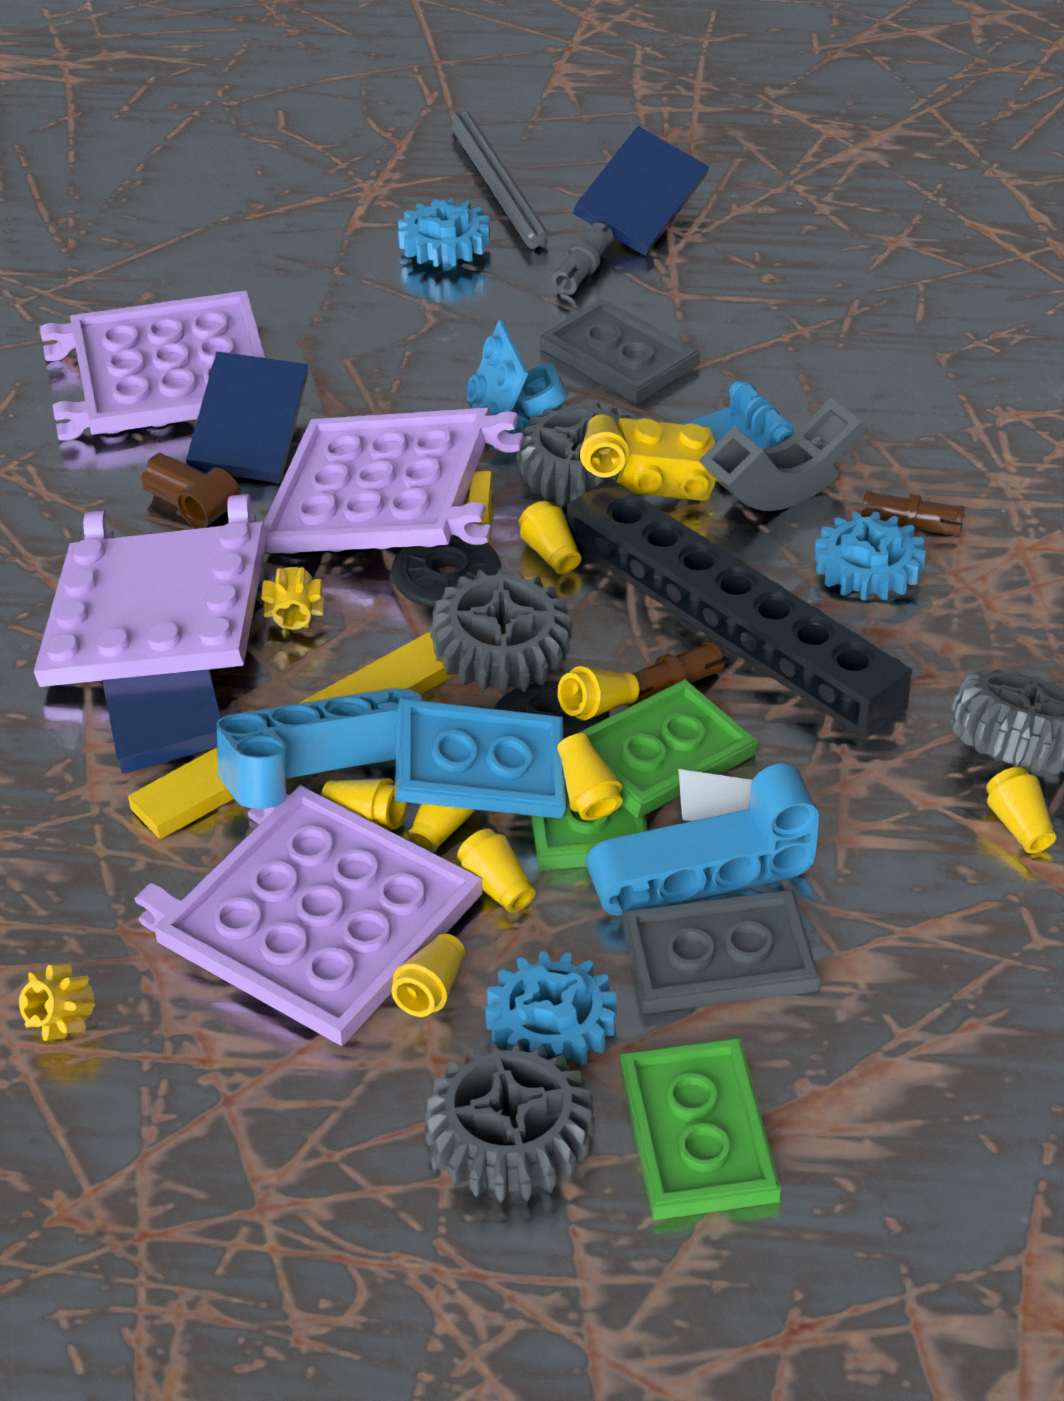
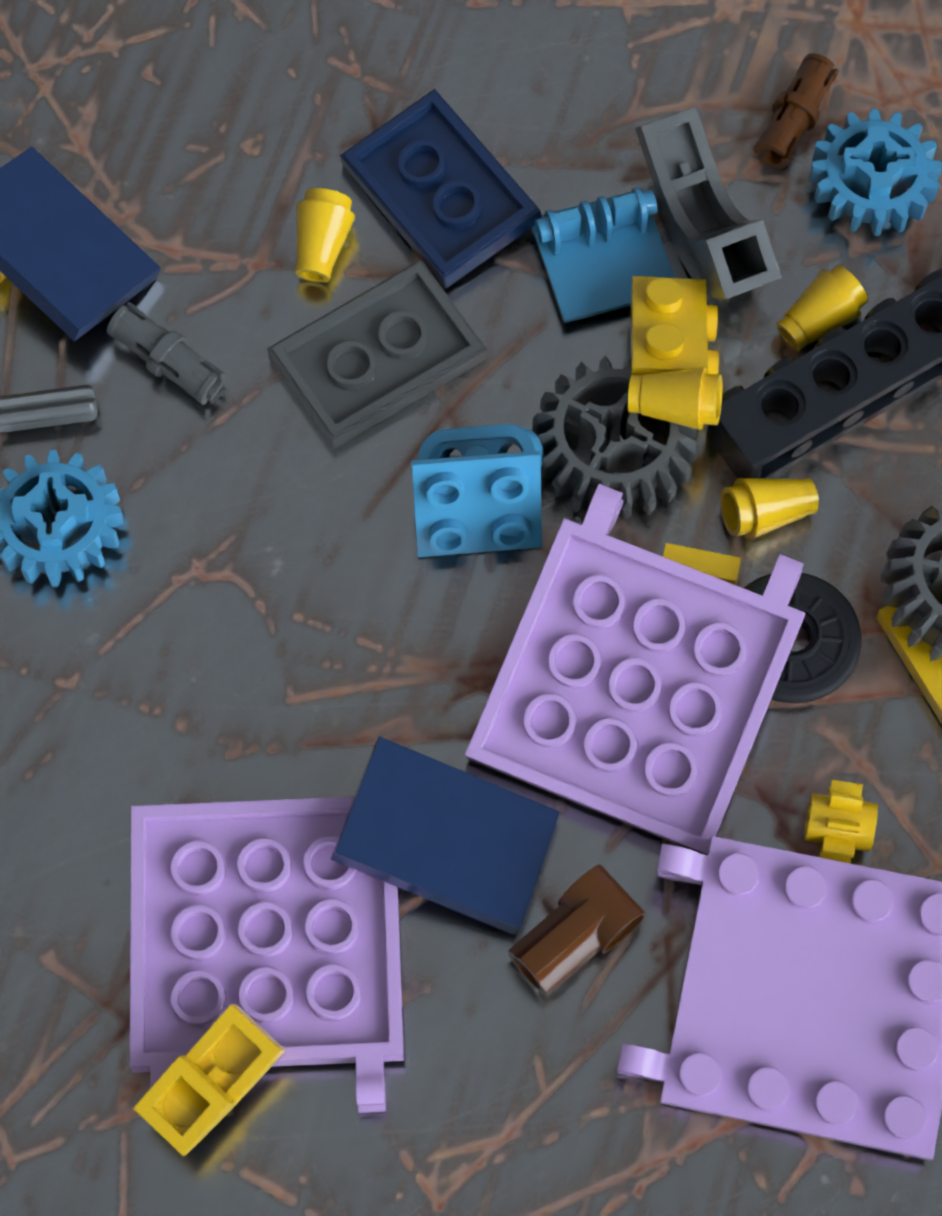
camera: 80 degrees left, 25 degrees up
none -> yellow slope [133,1004,286,1156]
none -> yellow cone [295,188,355,283]
none -> dark blue tile [340,89,542,289]
none -> yellow cone [776,265,869,352]

